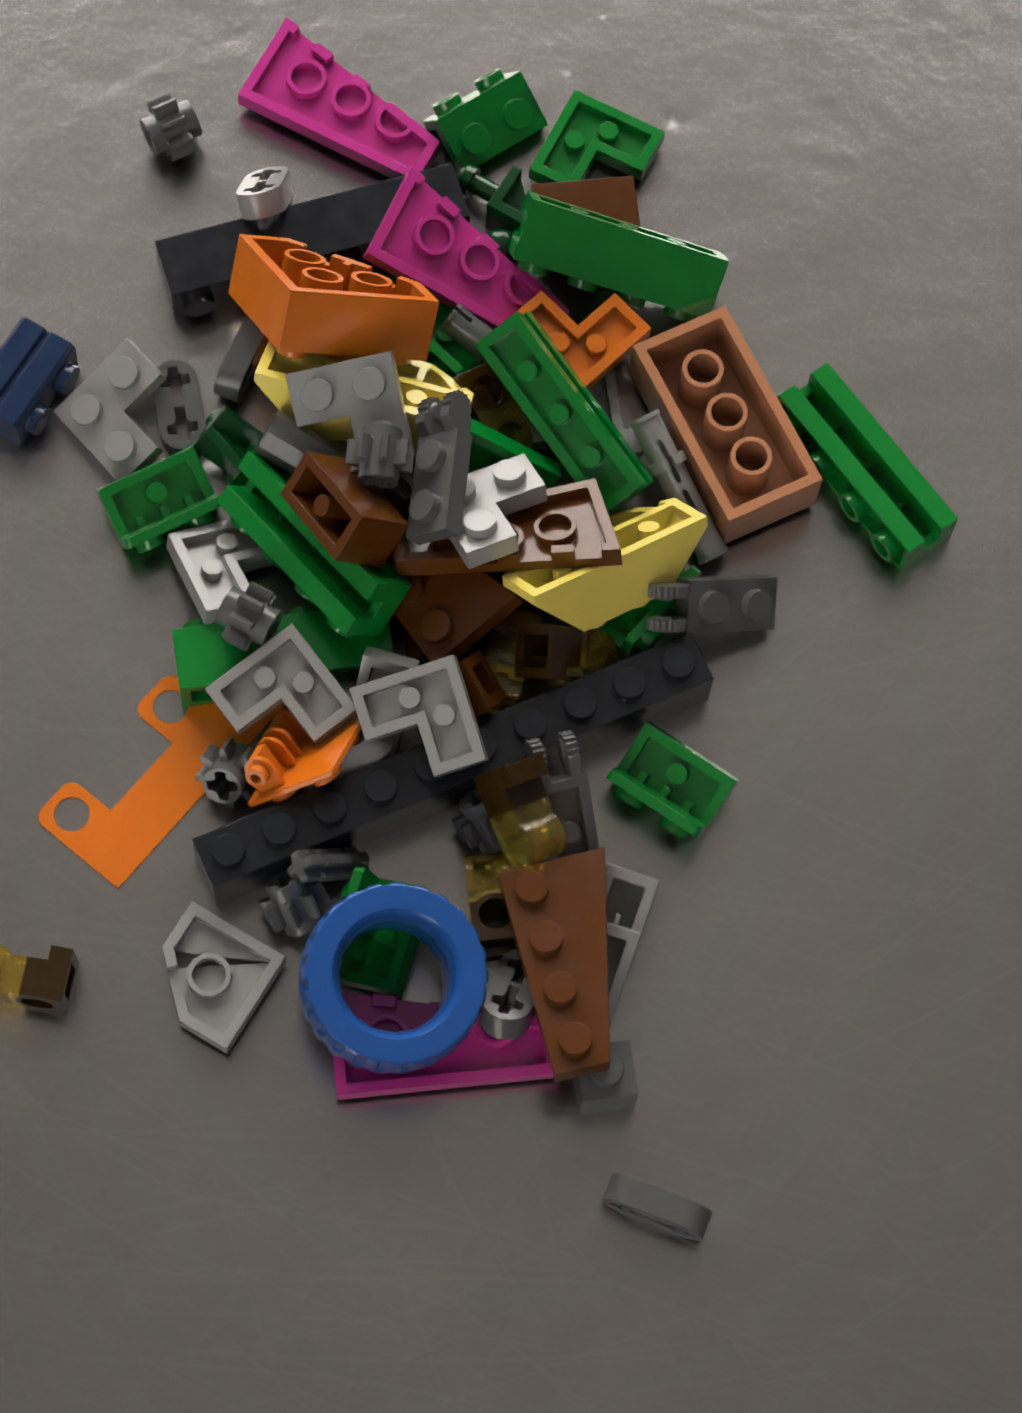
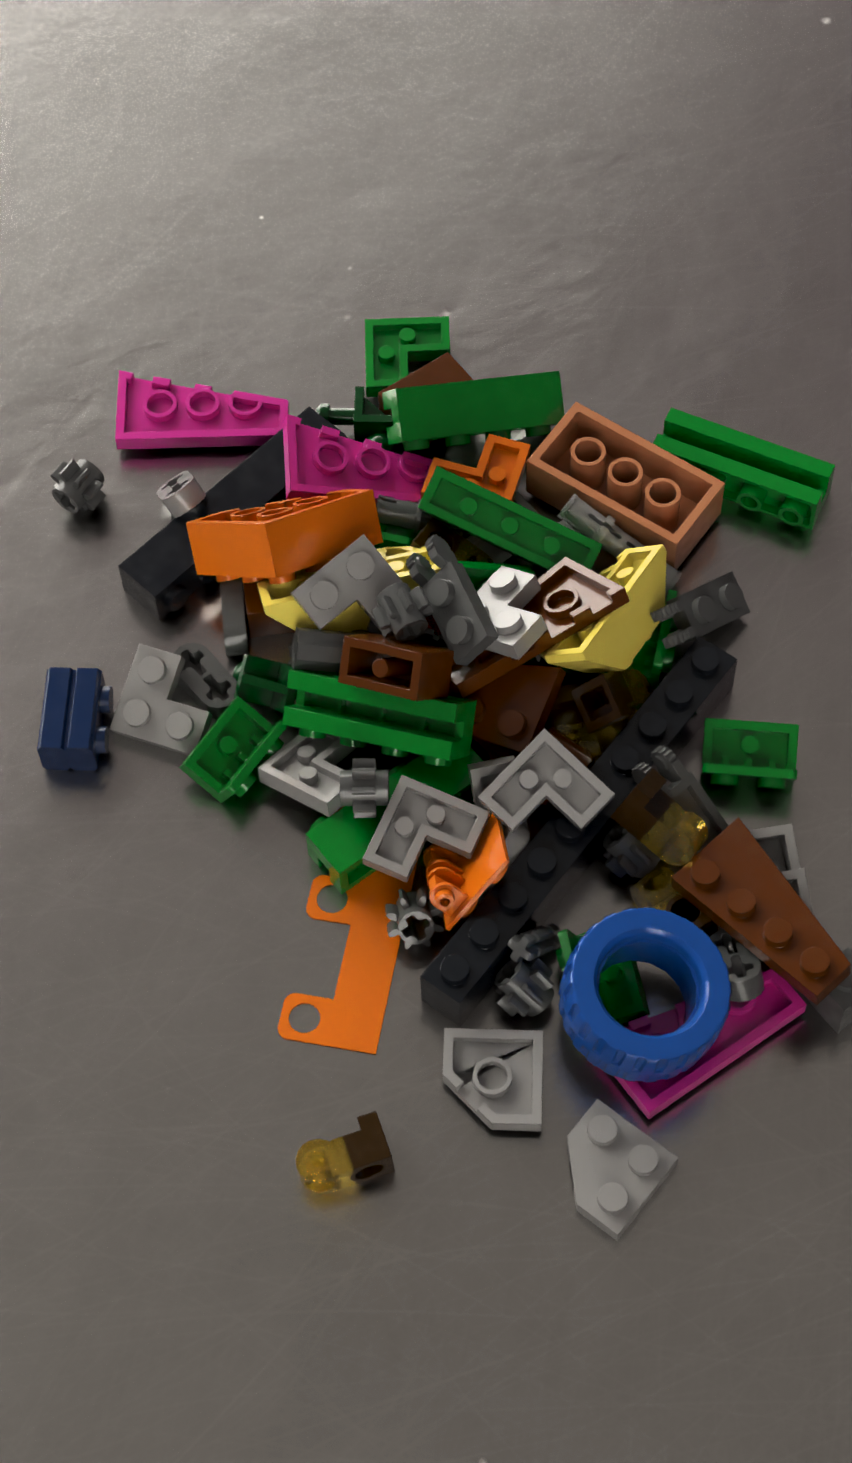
camera: 20 degrees left, 10 degrees down
green bracket [423,68,548,173] -> none
none -> light grey plate [567,1099,678,1241]

